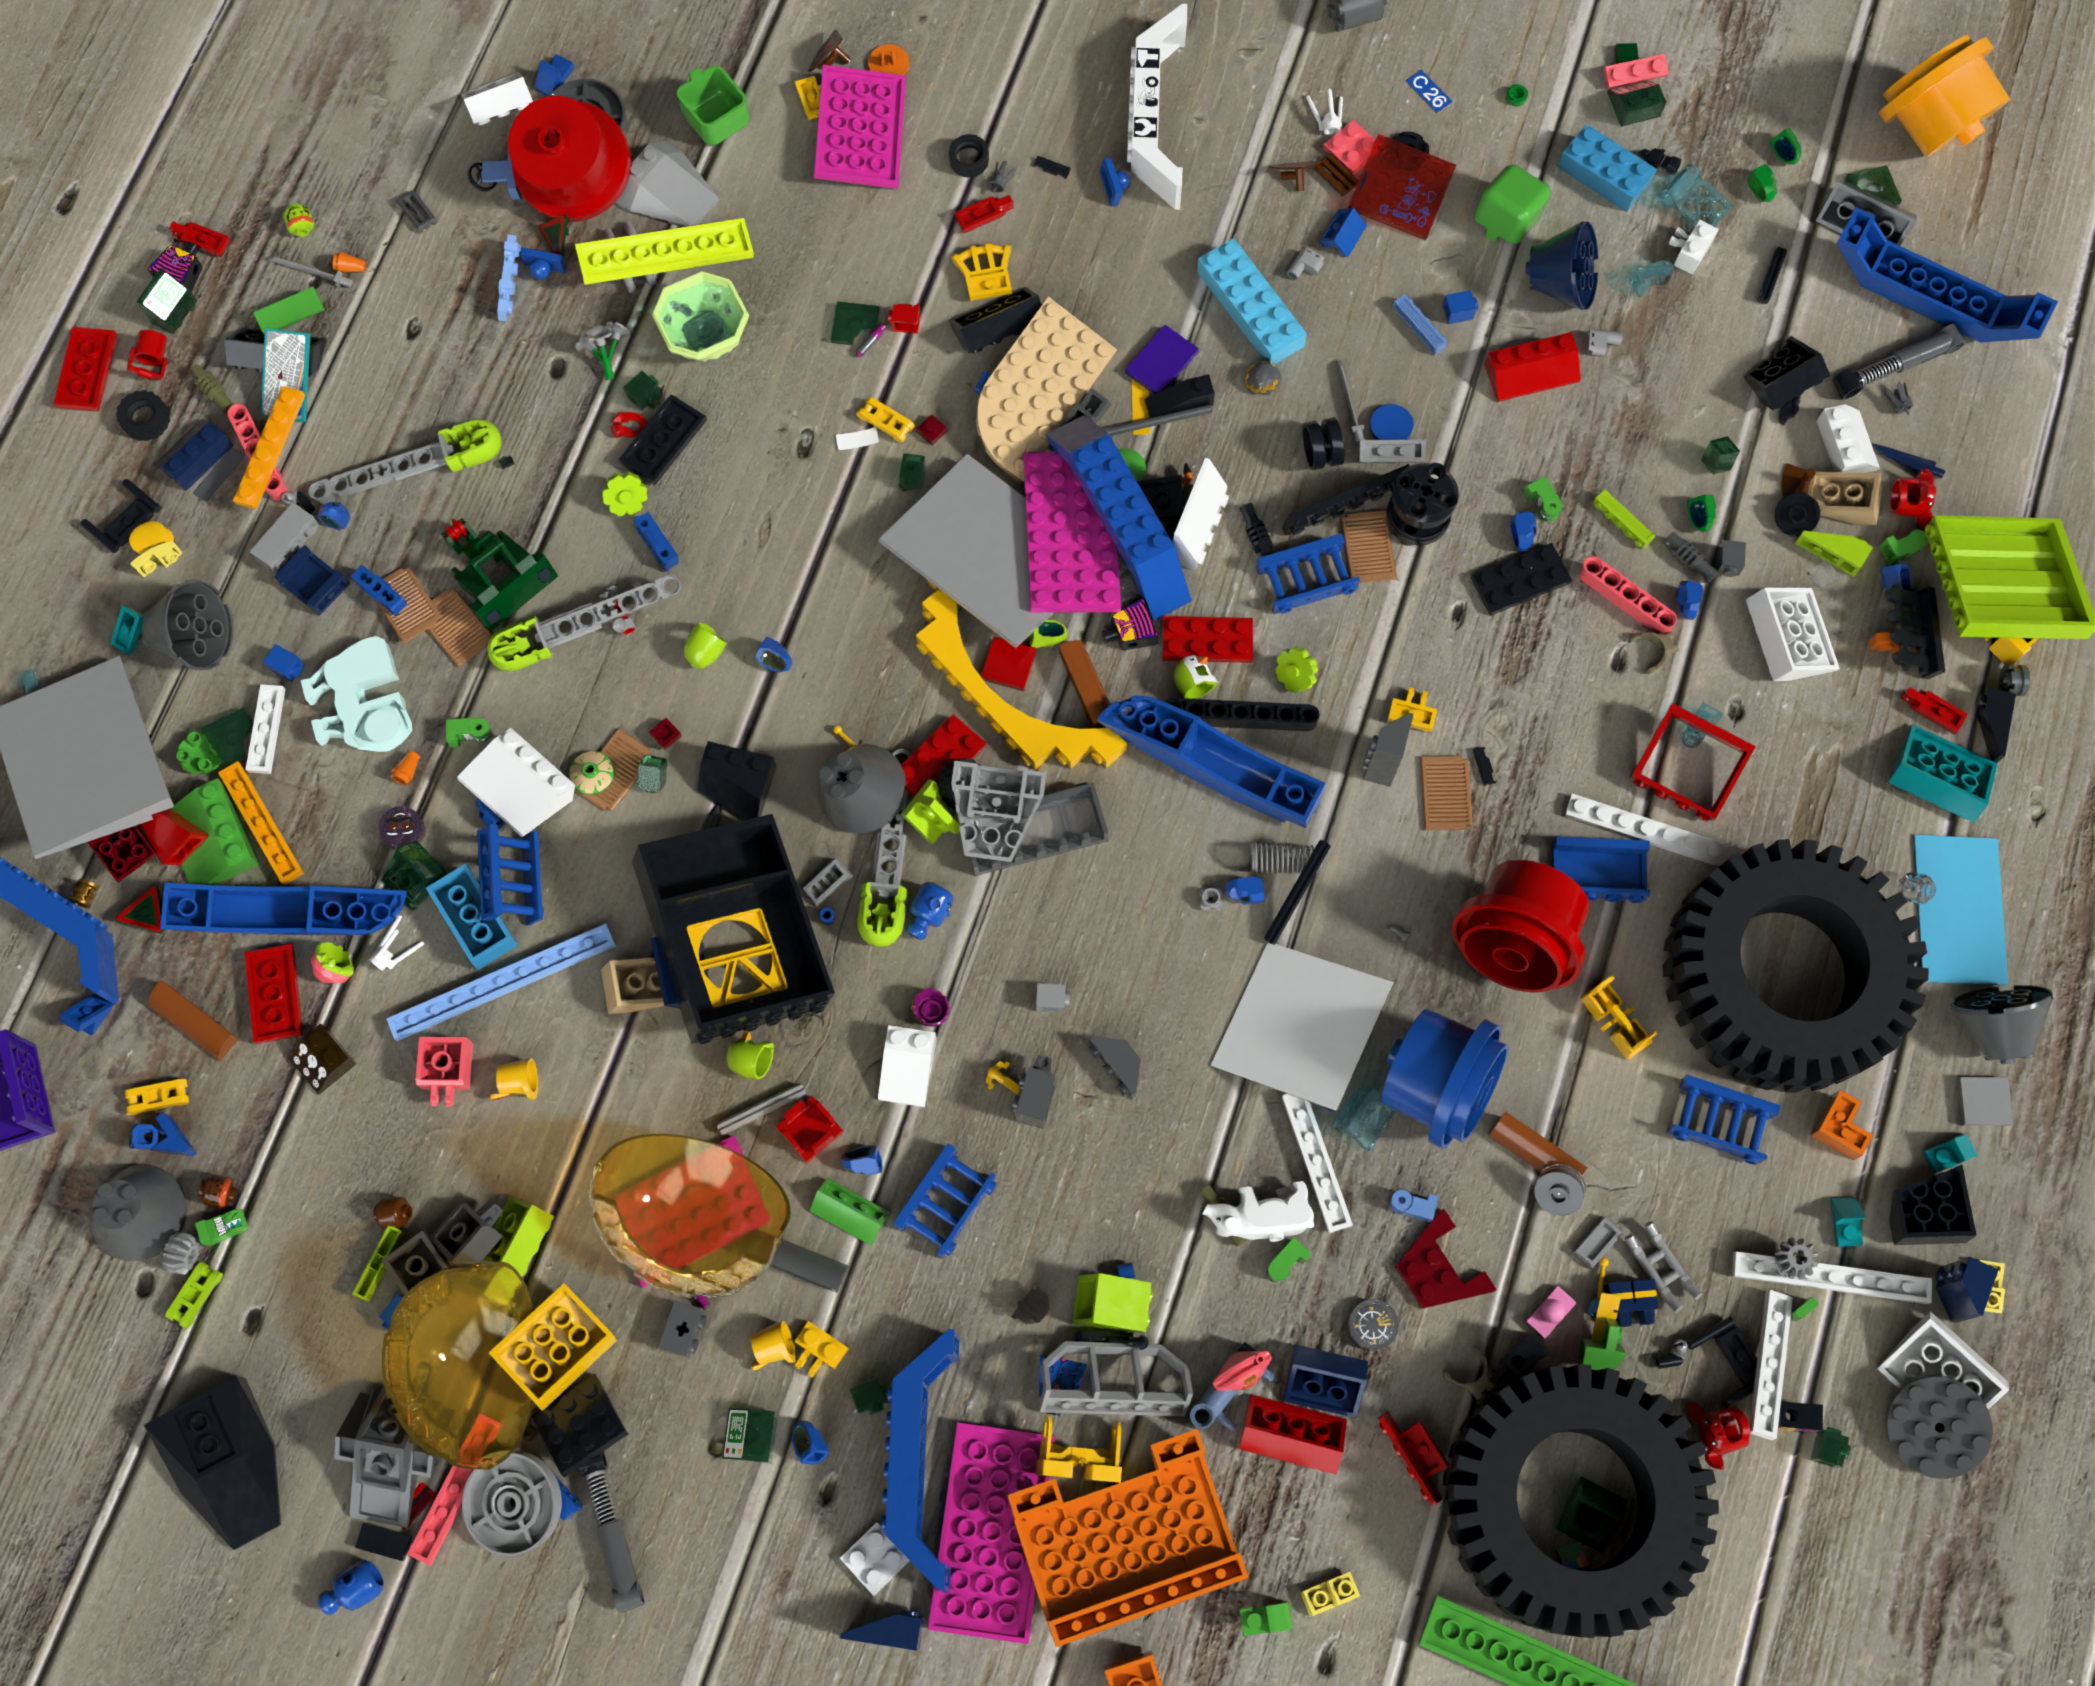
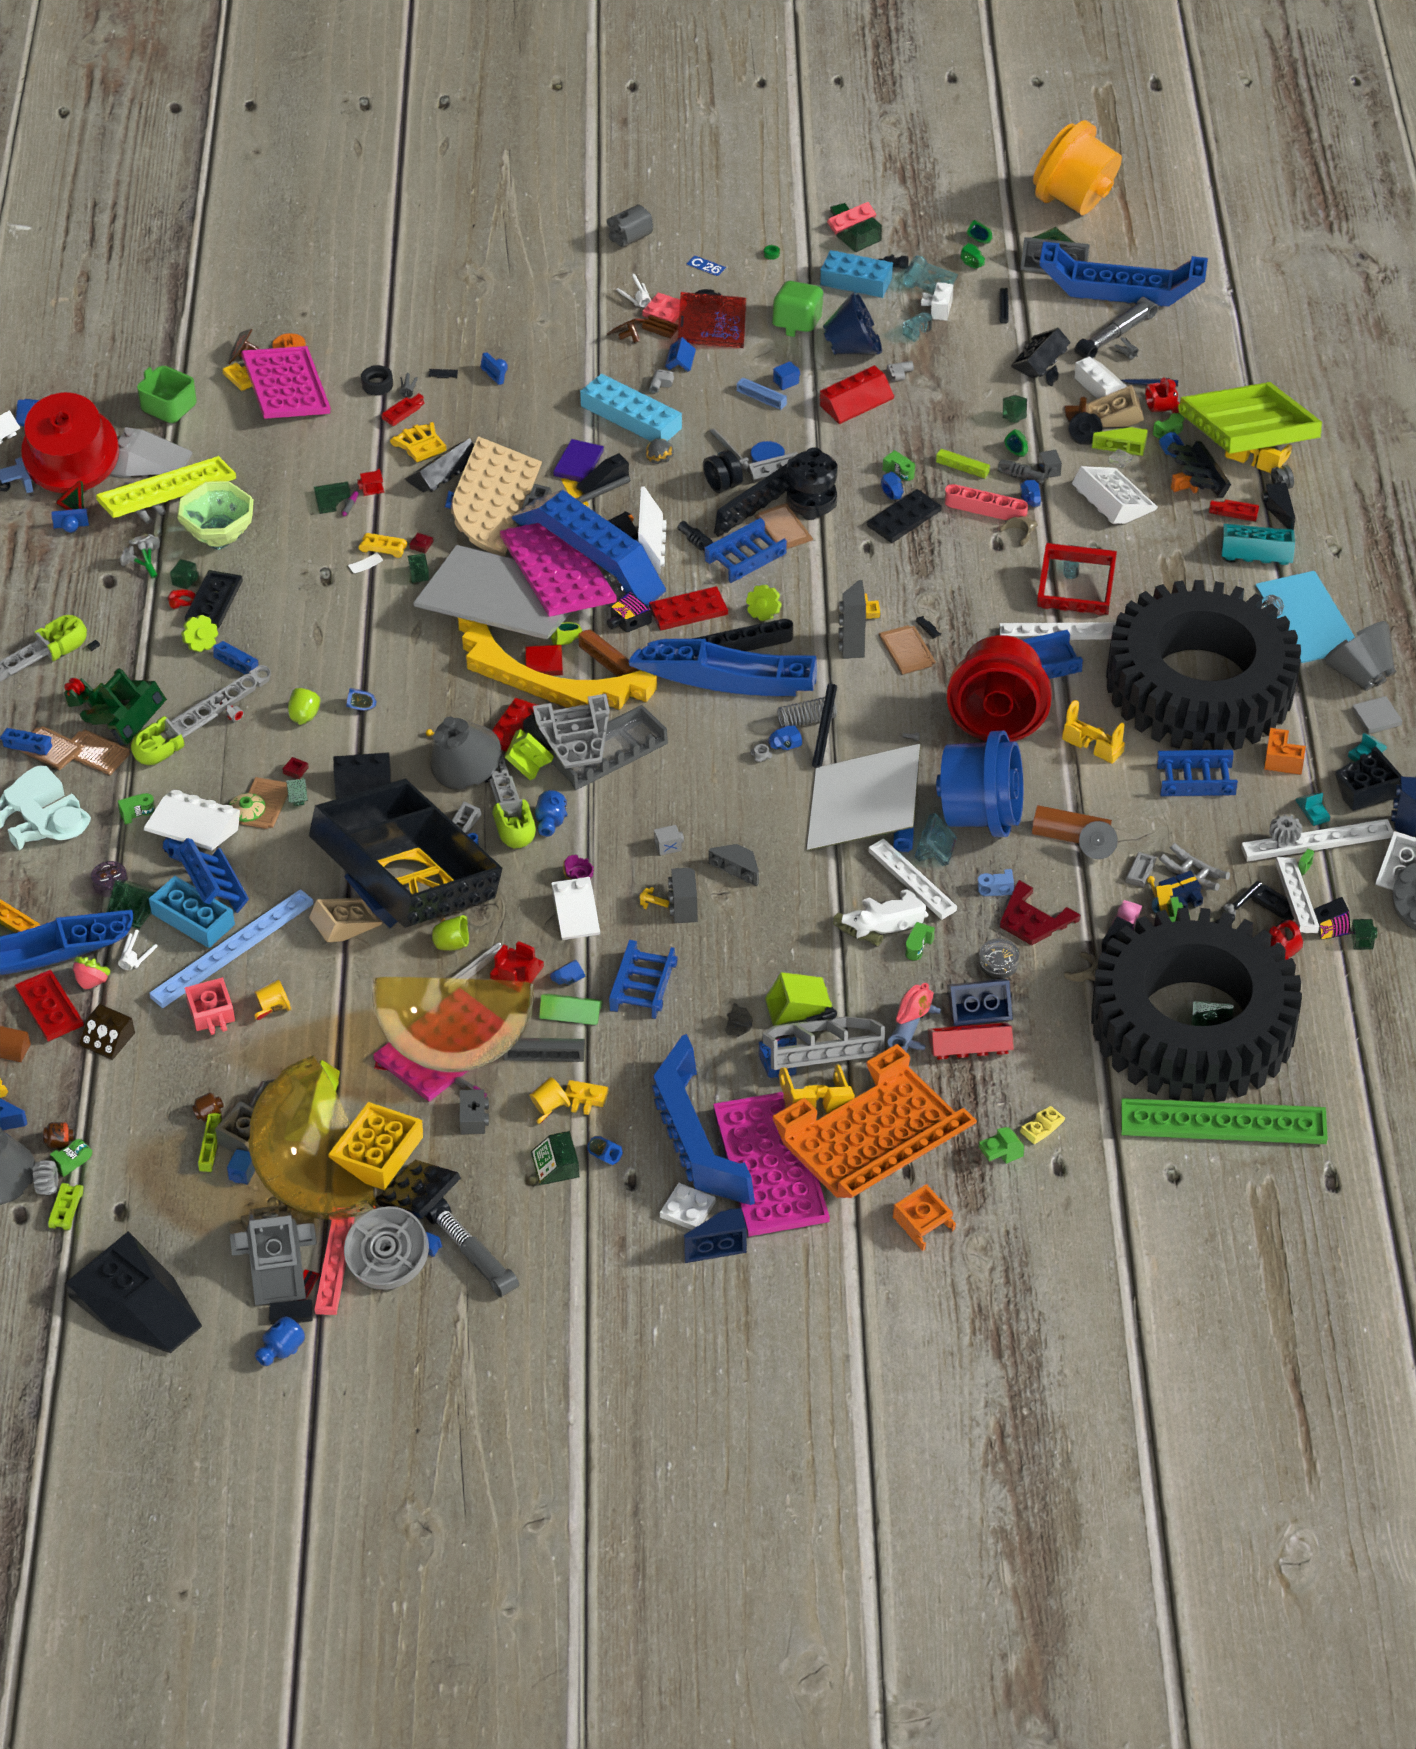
camera: 20 degrees left, 25 degrees down
orange cone [391,750,420,786] -> none
light blue hinge [497,234,521,322] -> none
clear green brick [850,1378,888,1415] -> none
white slope [1127,4,1187,210] -> none
lime piece [1173,655,1218,699] -> none
red bracket [1378,1411,1449,1506] -> none

